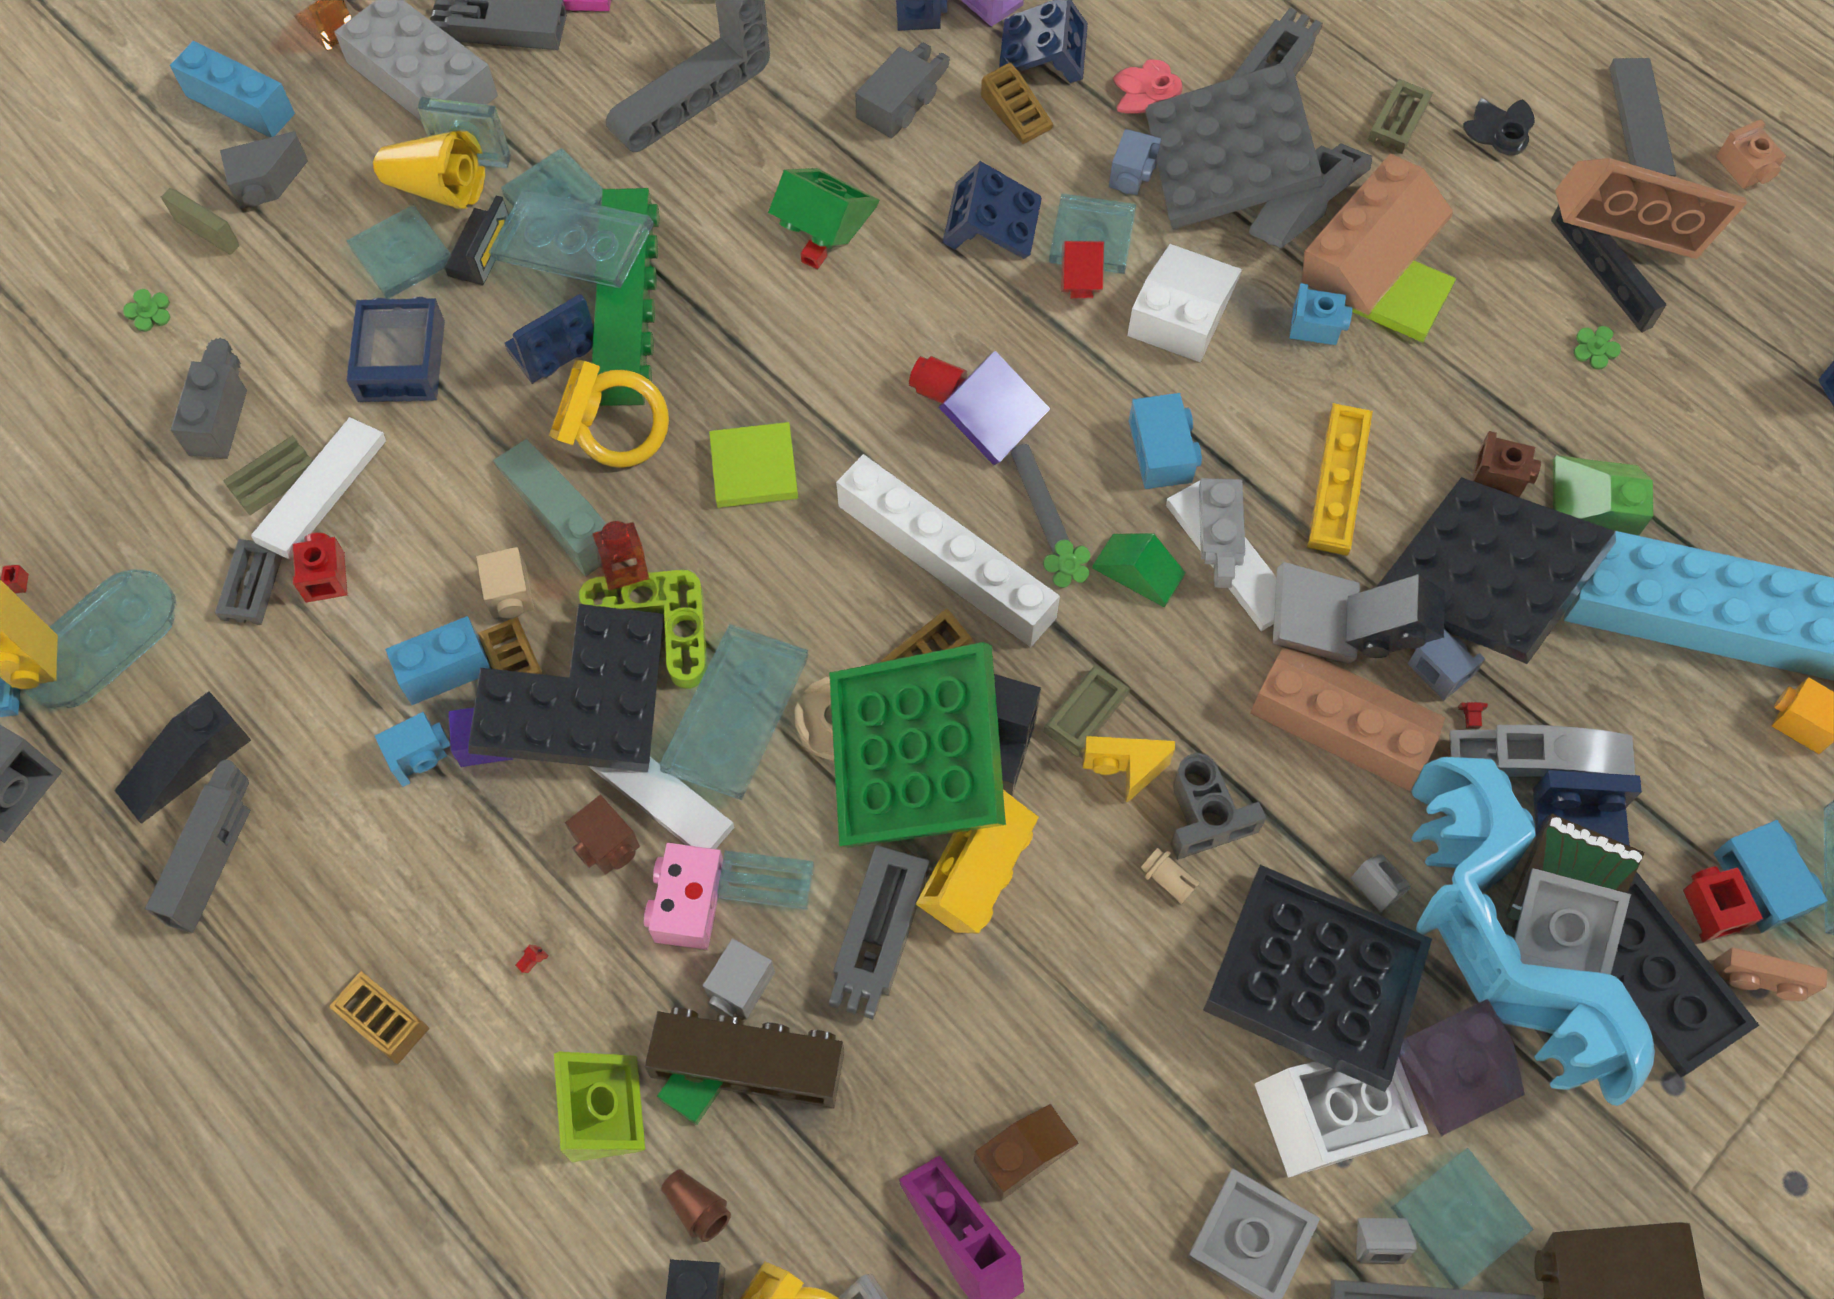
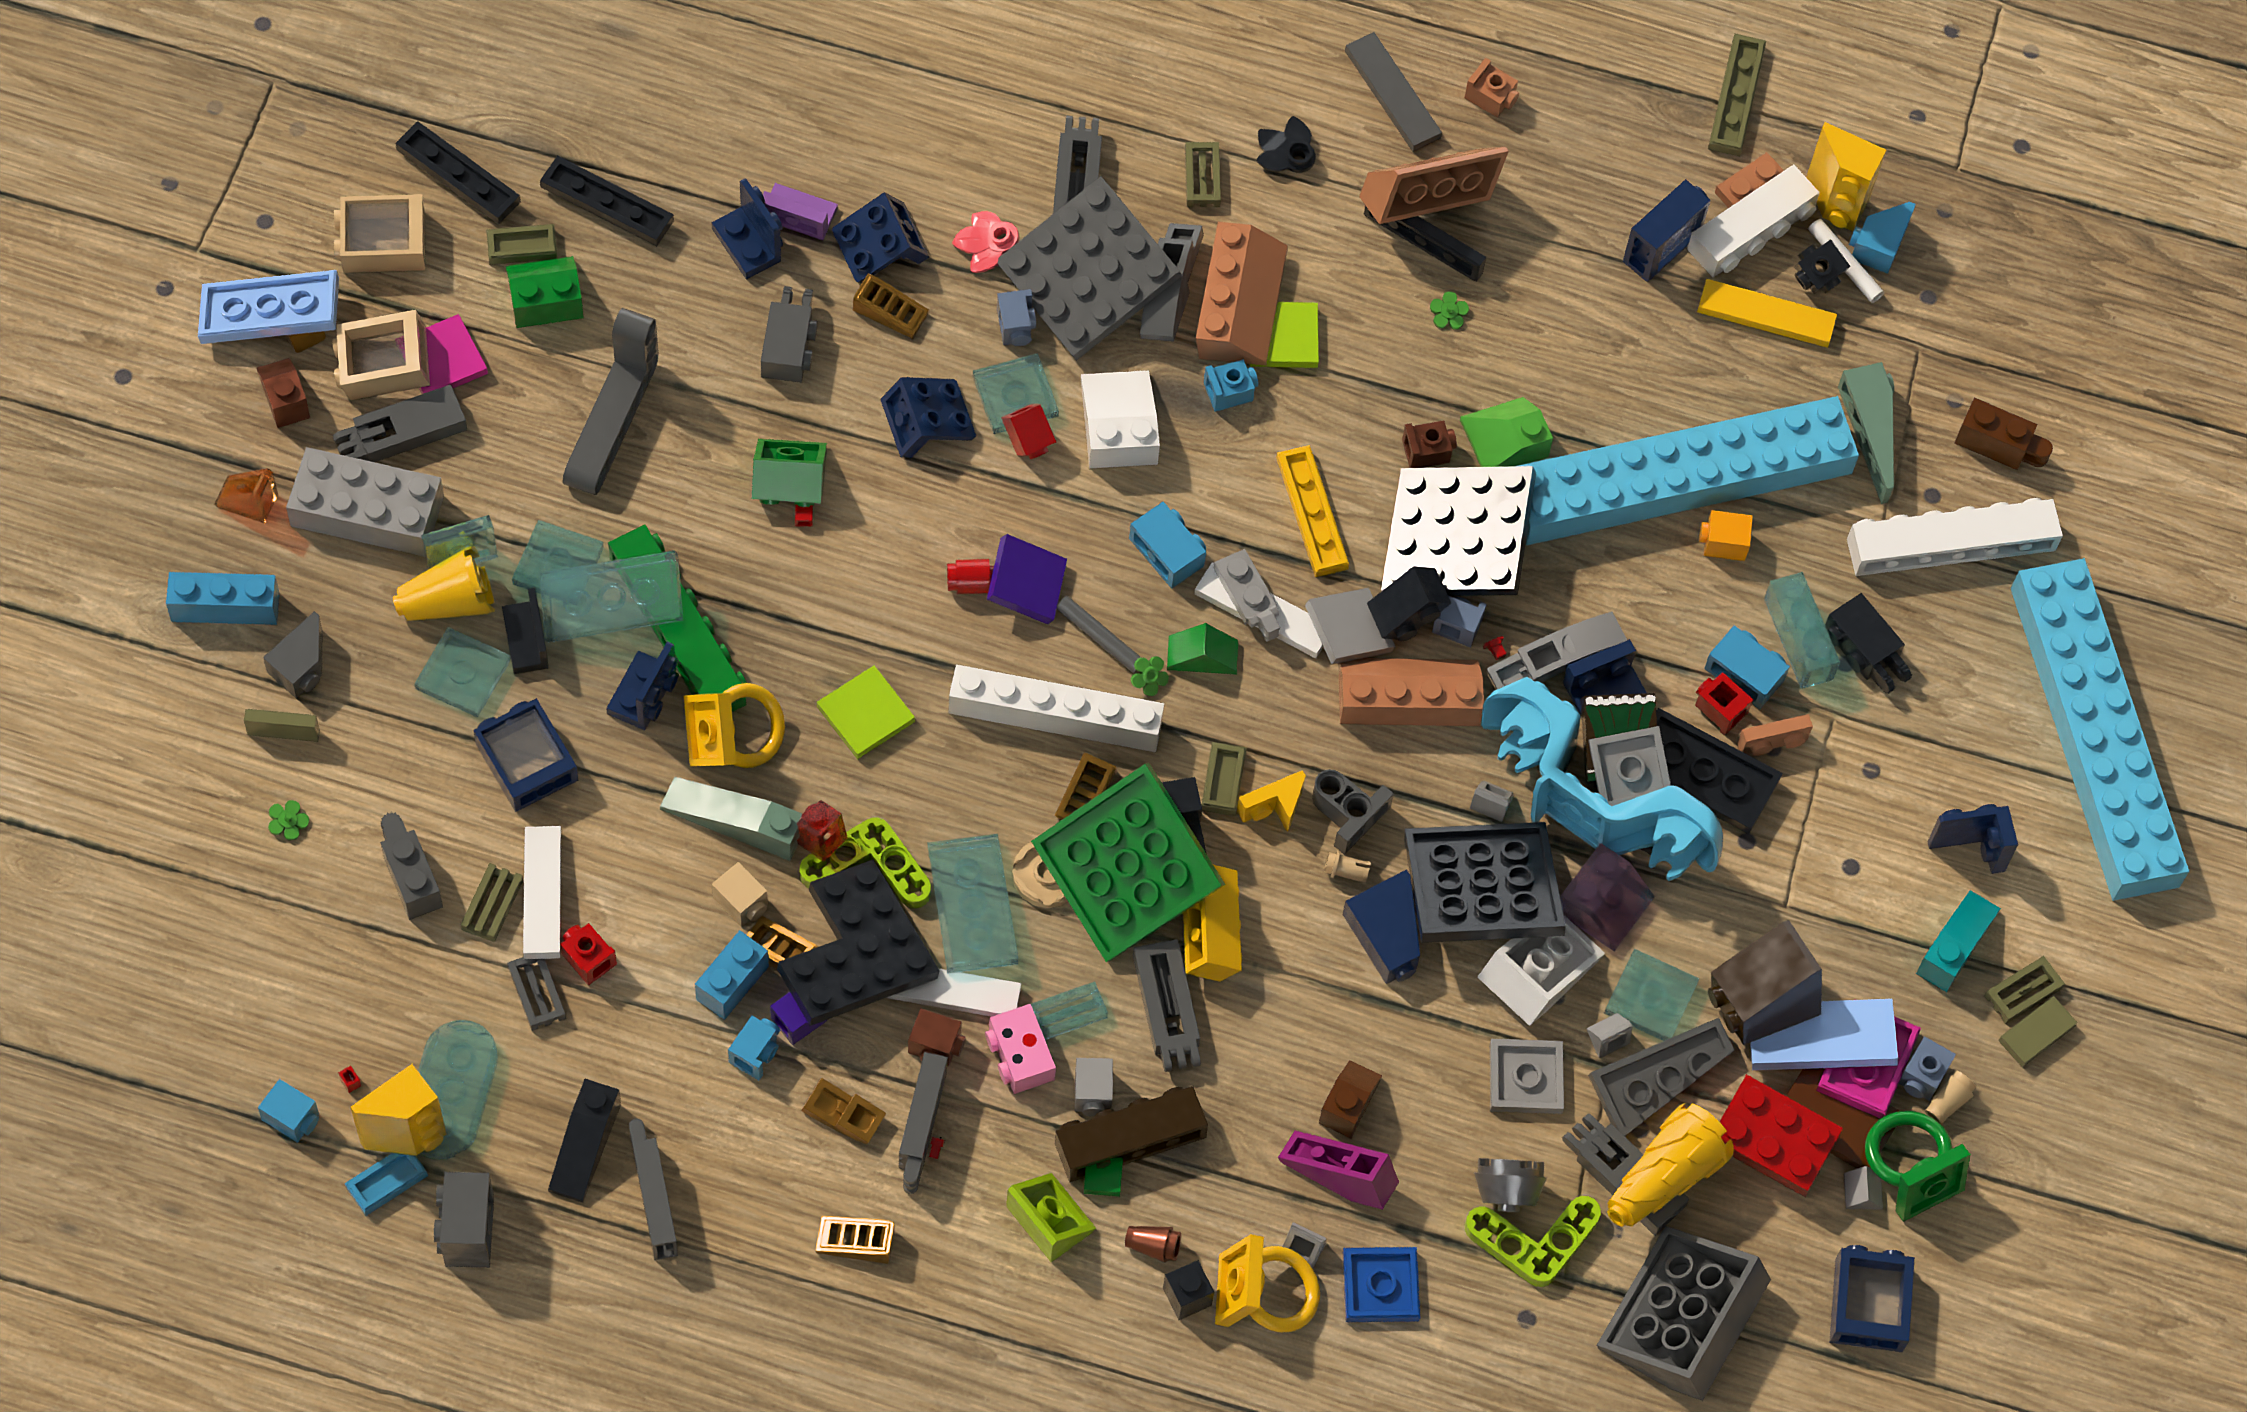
camera: 35 degrees left, 0 degrees up
none -> pearl gold slope [801,1078,886,1145]
none -> dark grey hinge [899,1052,948,1194]
none -> dark blue slope [1342,869,1420,984]

